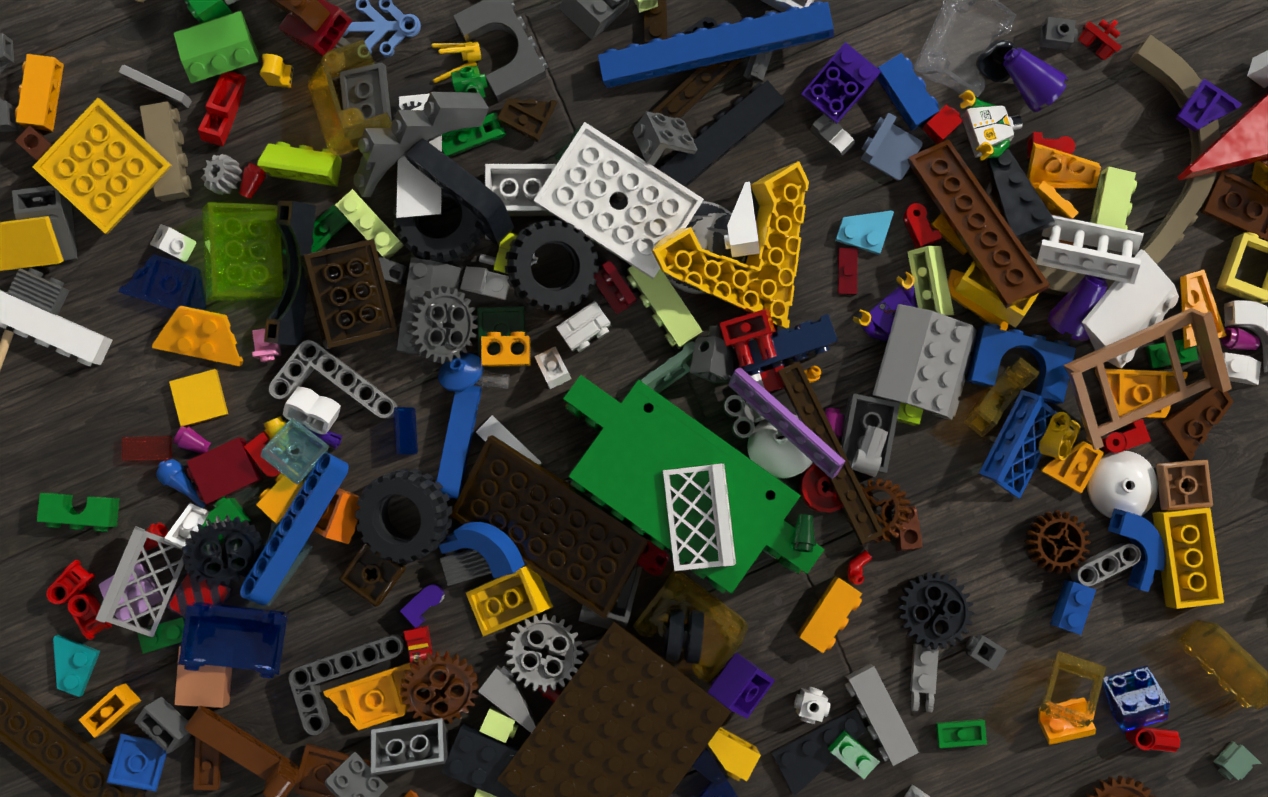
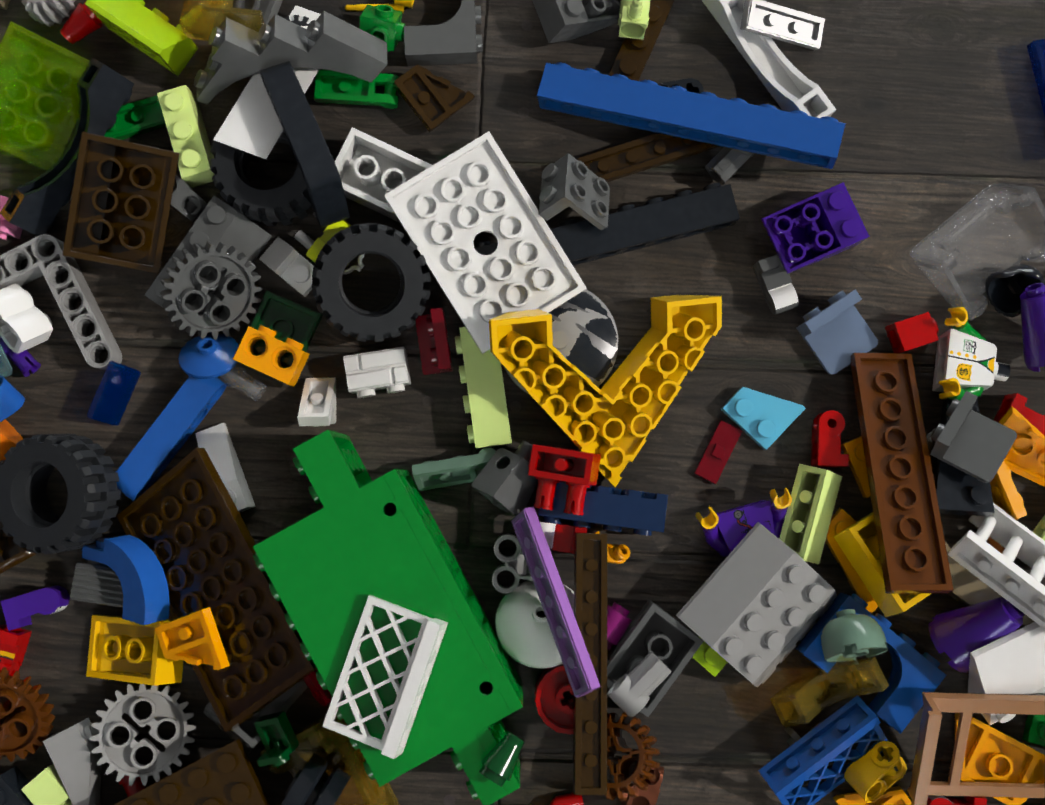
camera: 30 degrees right, 0 degrees up
white slope [724,182,760,257] -> none
blue brick [877,53,940,131] -> none
none -> light orange wing [155,607,230,670]
none -> dark green bracket [254,711,300,767]
none -> sand green cylinder [821,609,888,662]
none -> dark grey bracket [930,391,1017,483]

